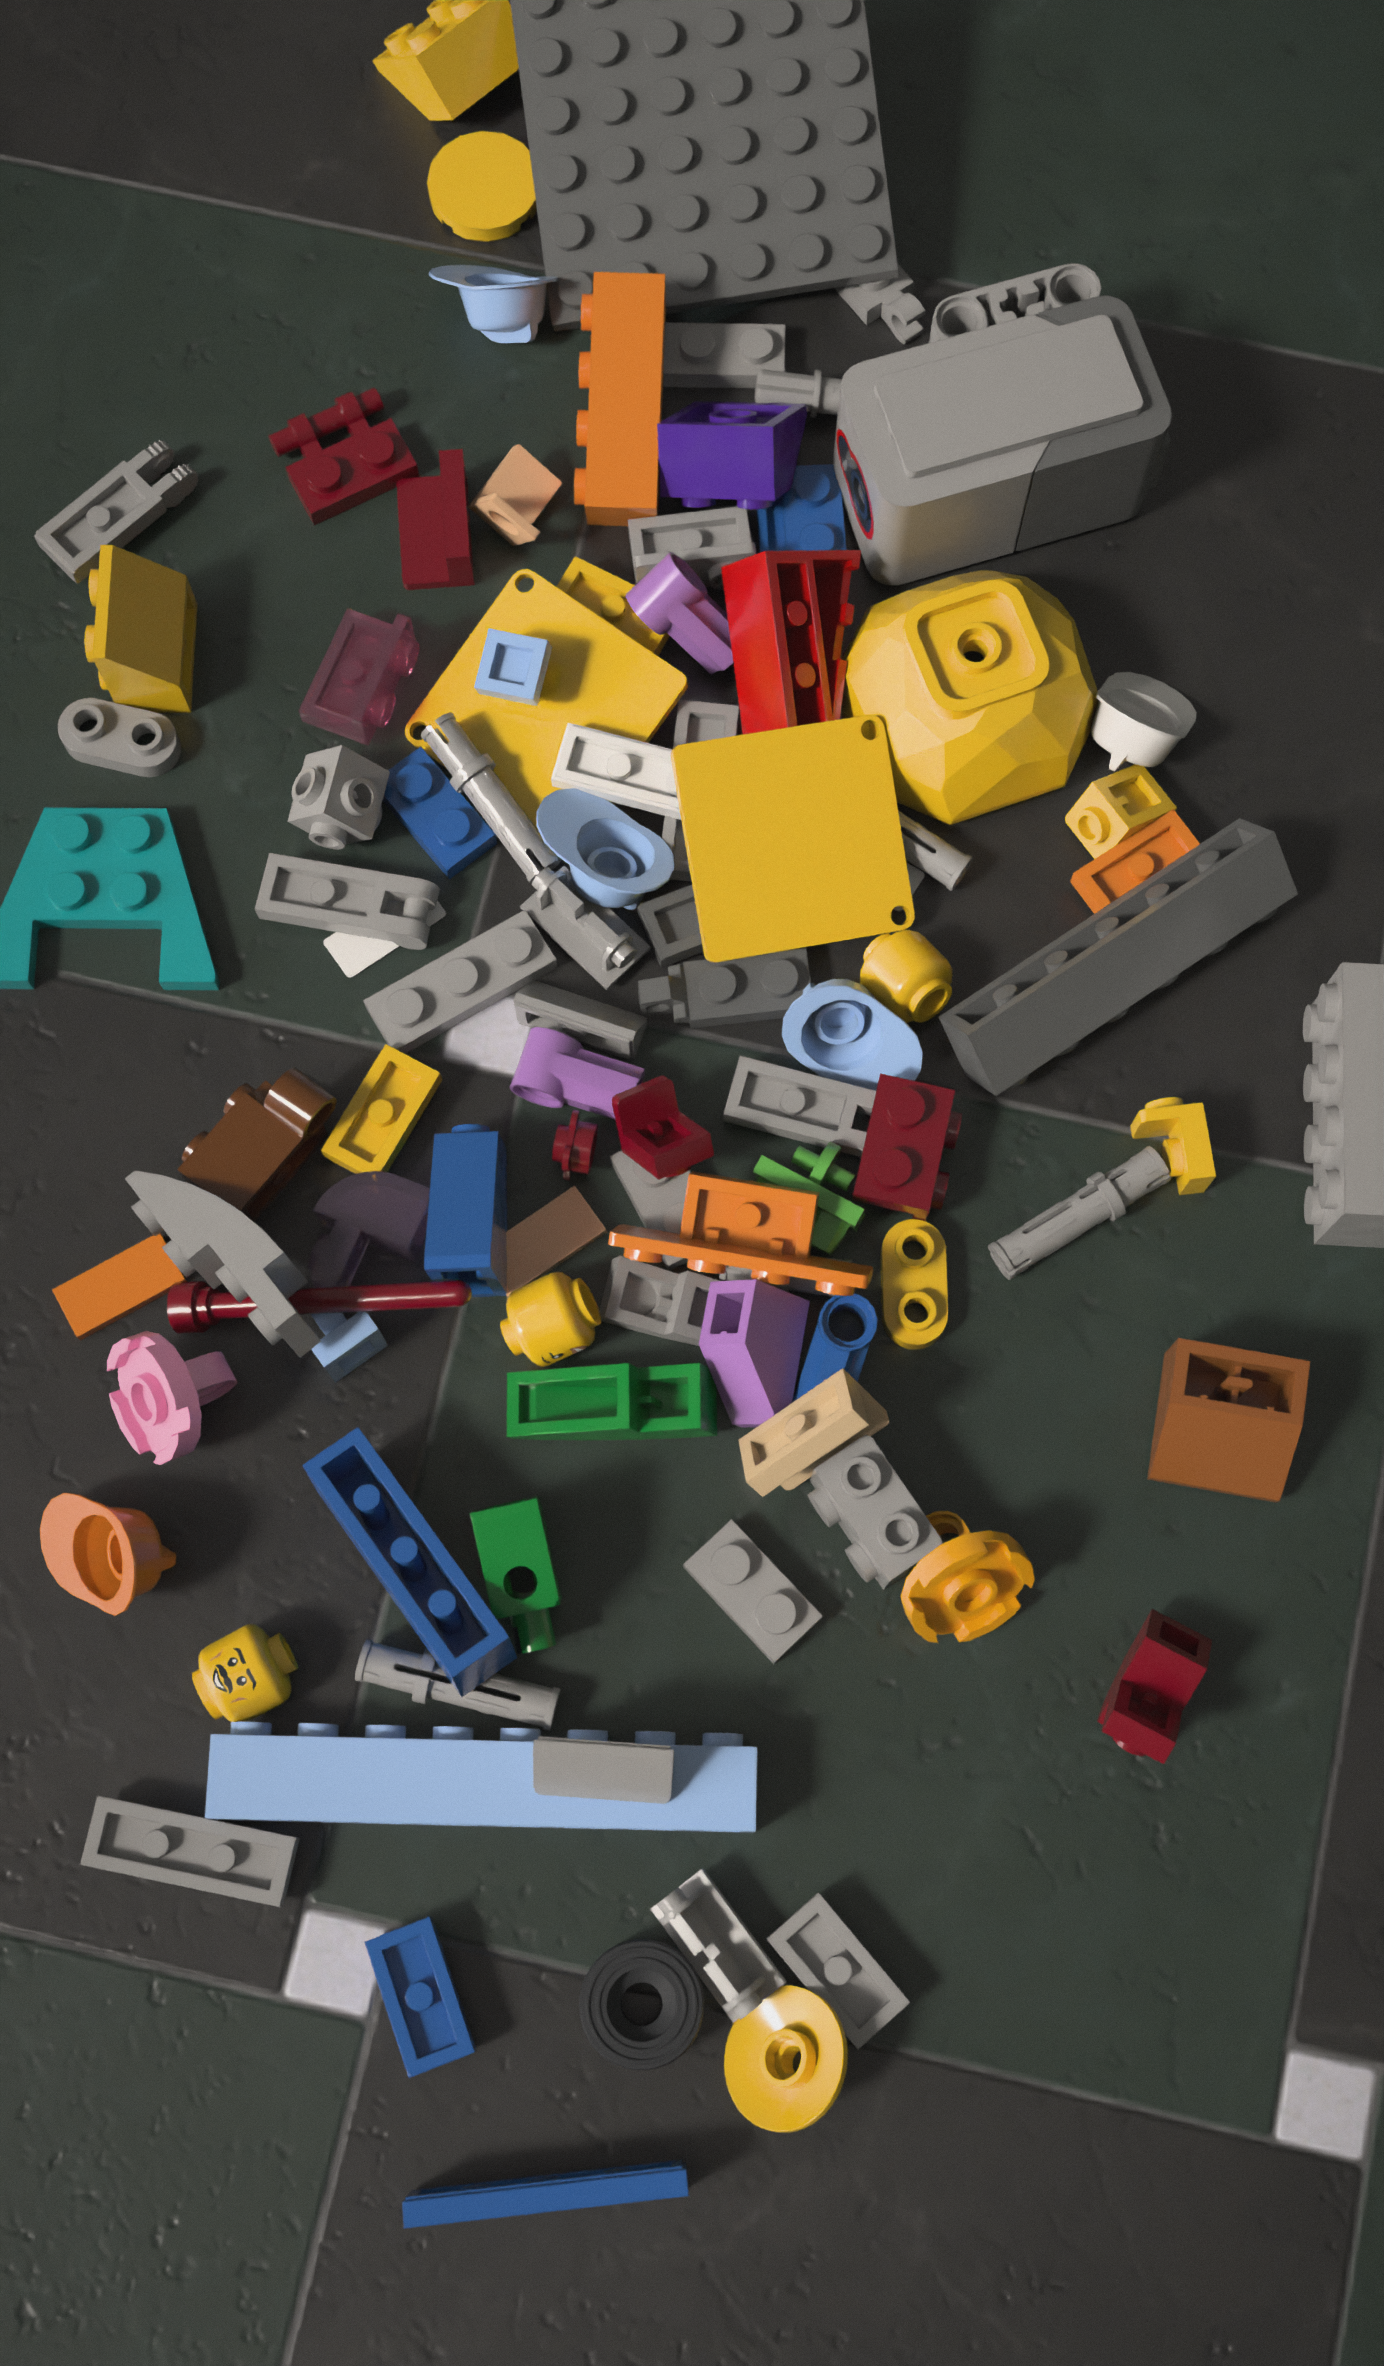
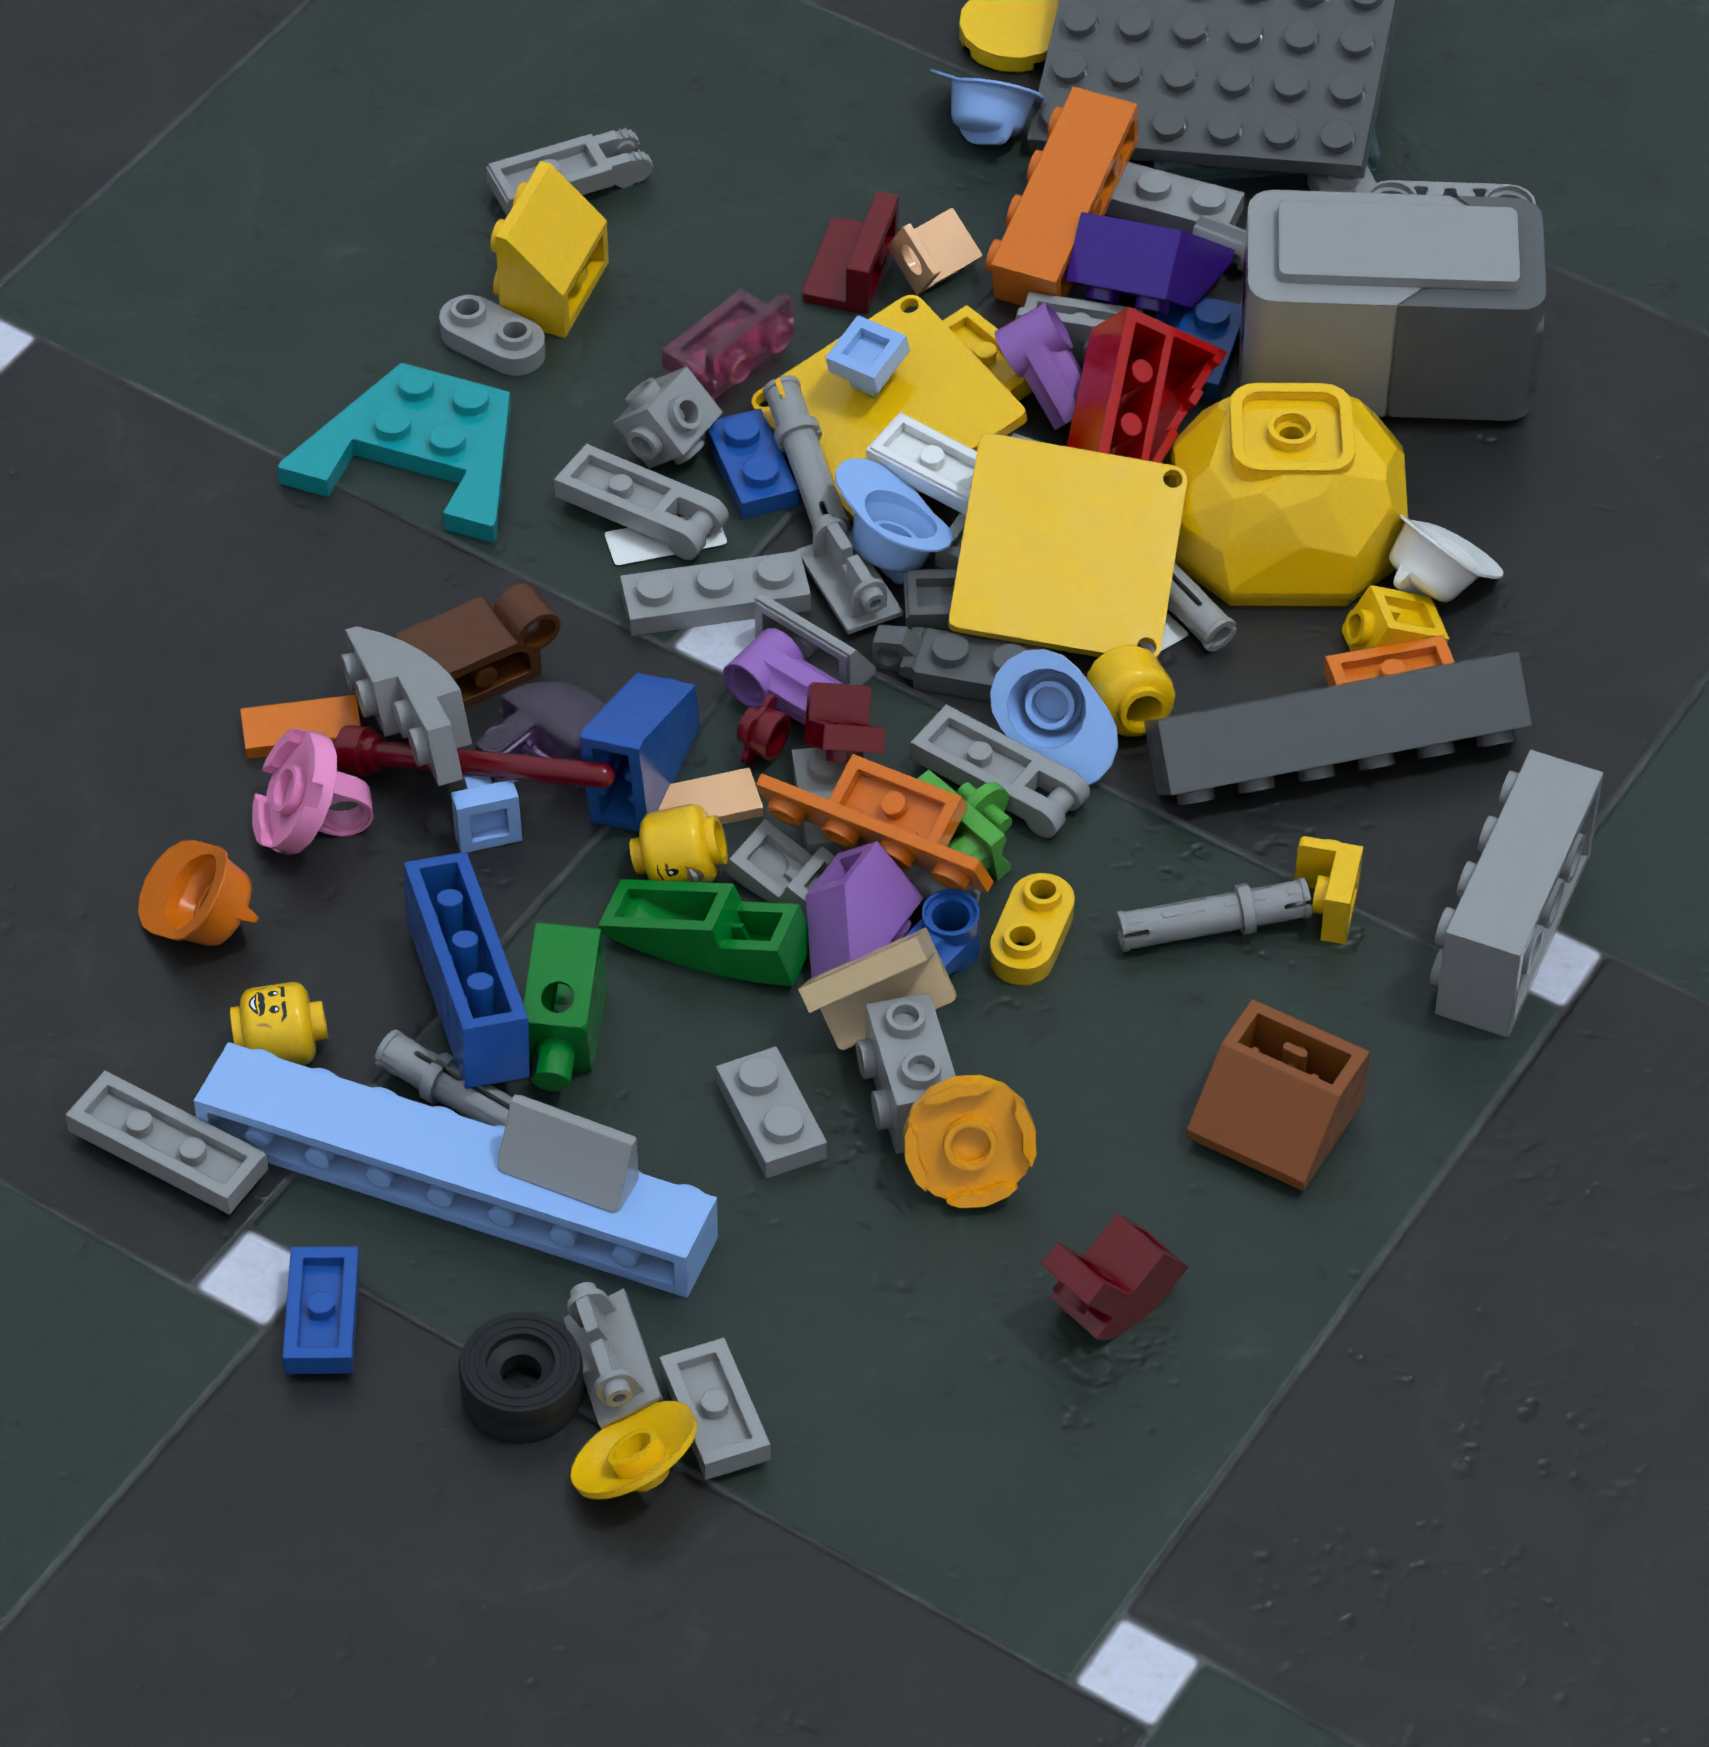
camera: 20 degrees right, 25 degrees down
dark red plate [268,387,419,526] -> none
yellow plate [321,1044,442,1186] -> none
blue tile [402,2159,689,2228] -> none
dark red bracket [852,1073,962,1221] -> none

